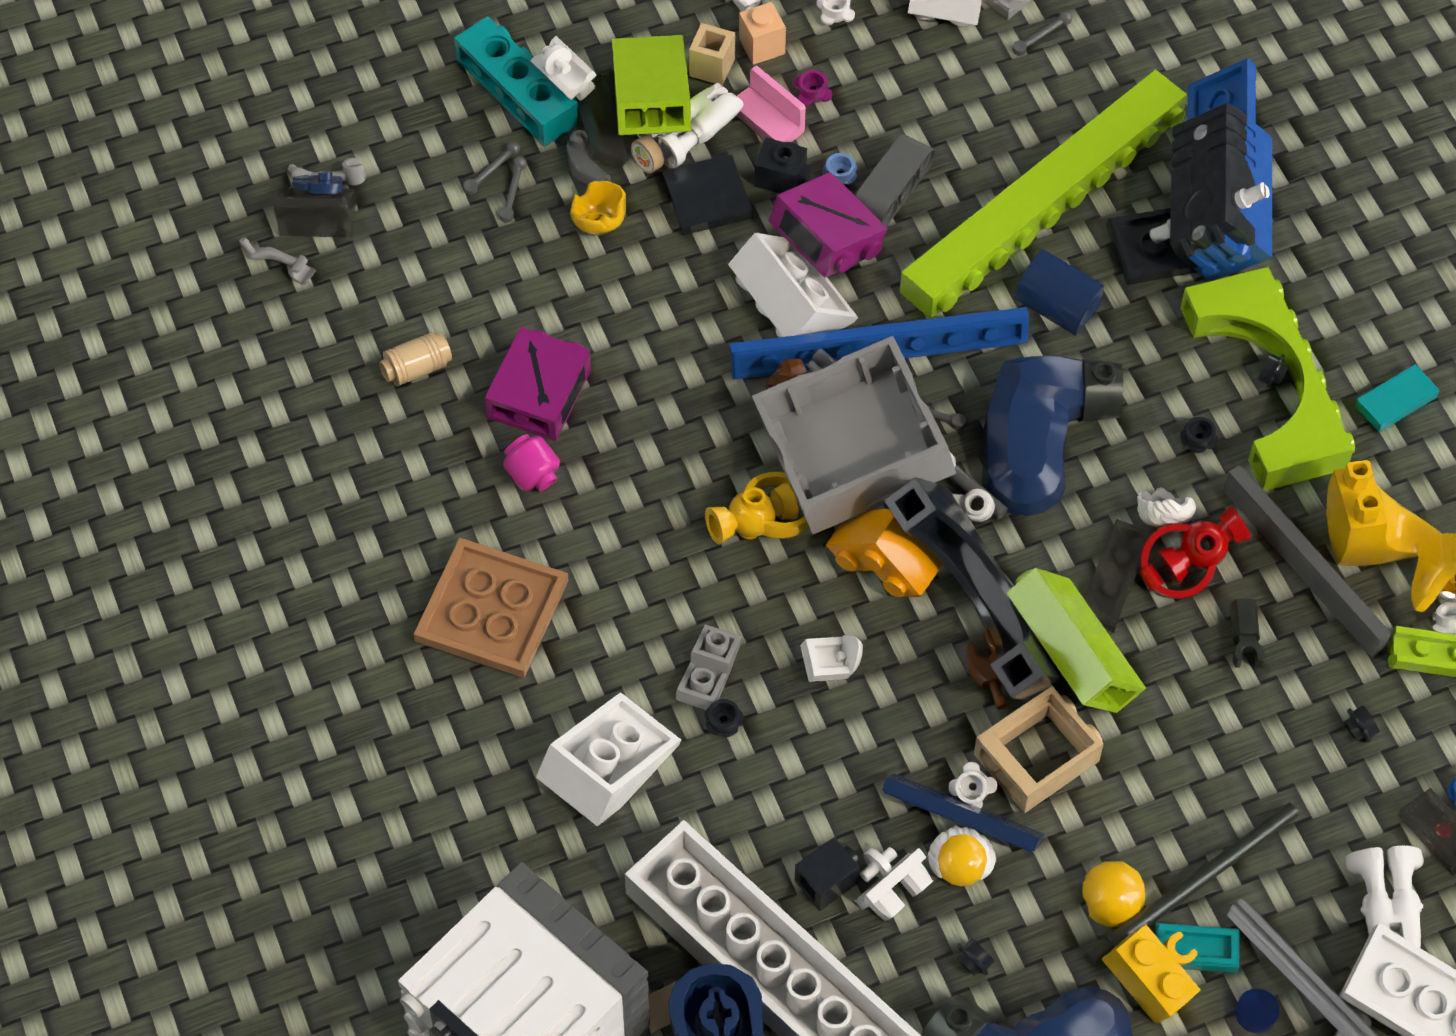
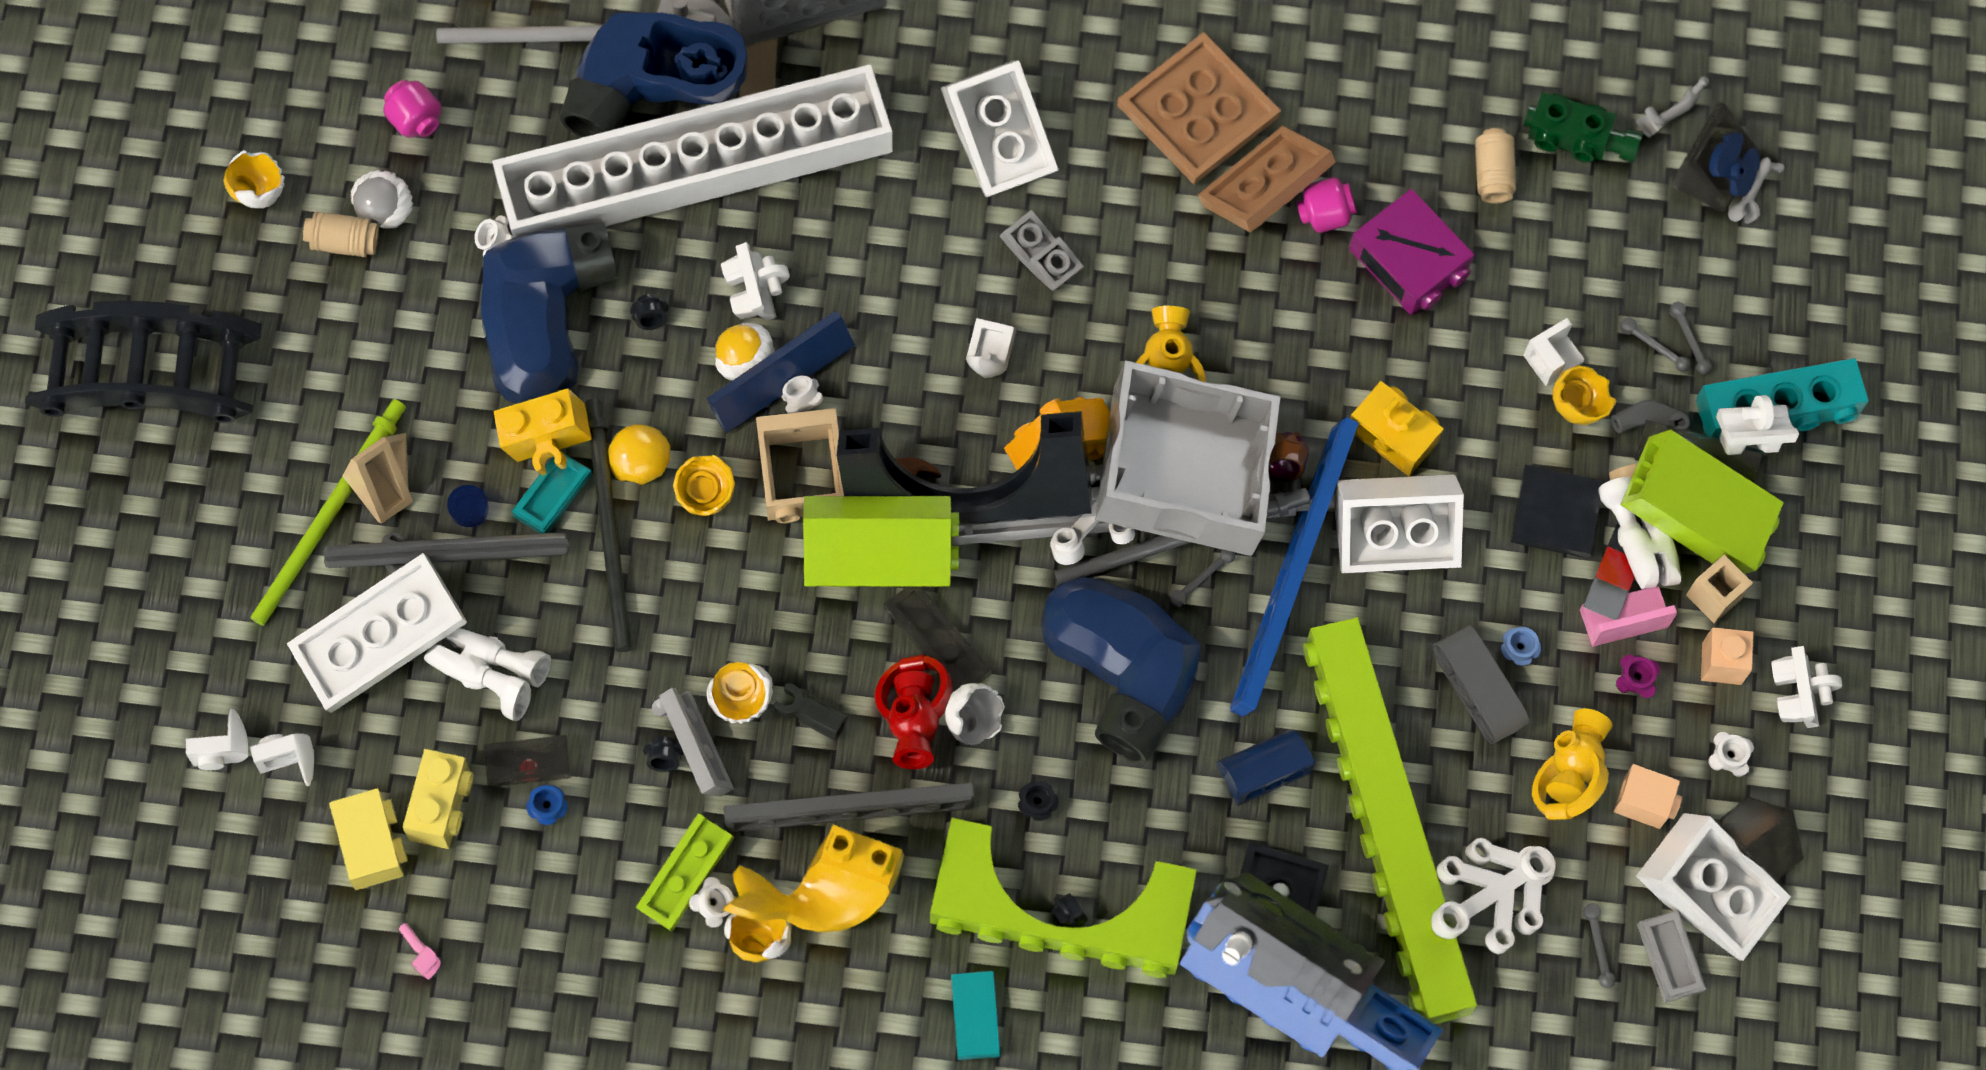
camera: 115 degrees right, 10 degrees up
black plate [704,699,744,737] -> none
black brick [754,137,812,193] -> none
magenta brick [768,172,887,278] -> none
black brick [794,837,860,911] -> none
none -> light grey hinge [652,688,734,797]
none -> yellow hair [673,455,736,516]
none -> yellow hair [707,662,773,724]
none -> medium nougat plate [1198,126,1336,233]
none -> yellow brick [1350,381,1444,477]
none -> white plant [1432,838,1555,954]
none -> dark green brick [1523,92,1643,163]
none -> white panel [1523,318,1584,386]
none -> yellow piece [1532,708,1613,820]
none -> sticker [1583,521,1642,620]
none -> light nougat brick [1613,764,1682,829]

